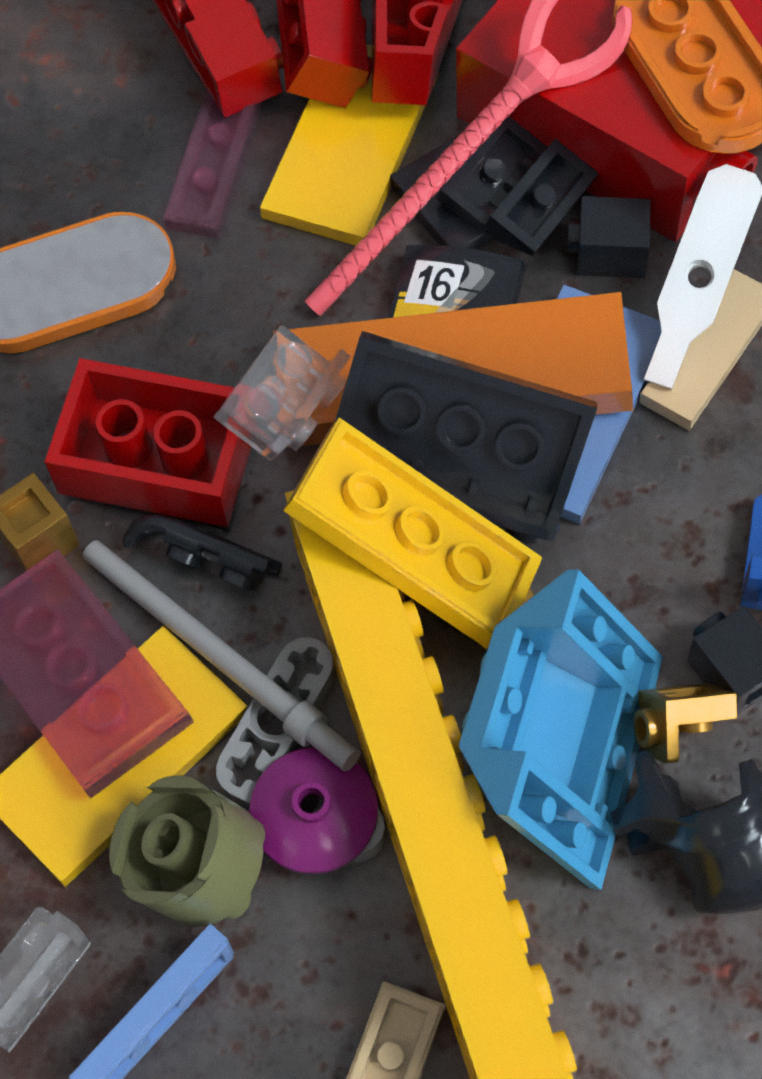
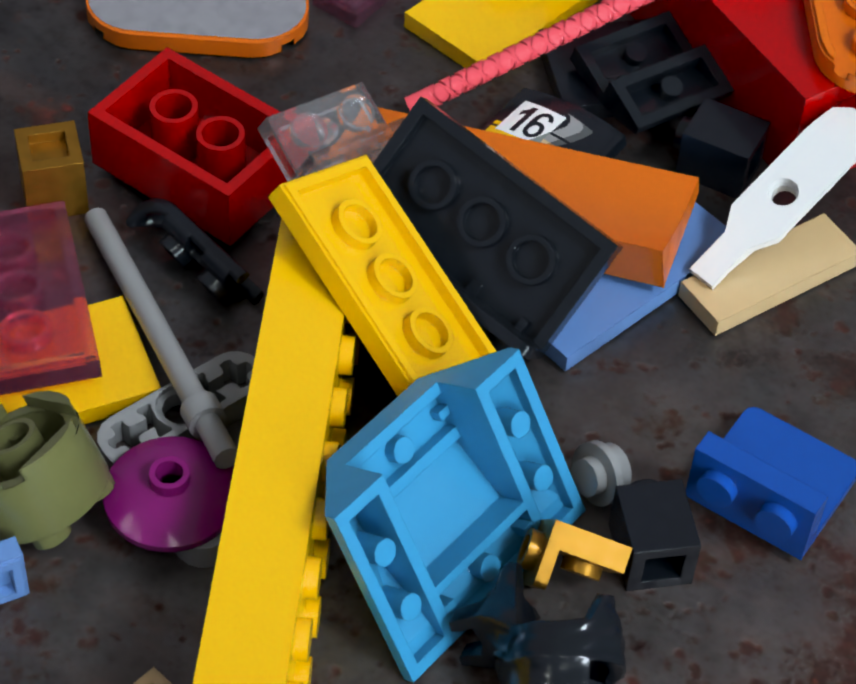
camera: 15 degrees right, 15 degrees down
none -> light grey plate [571,440,632,507]

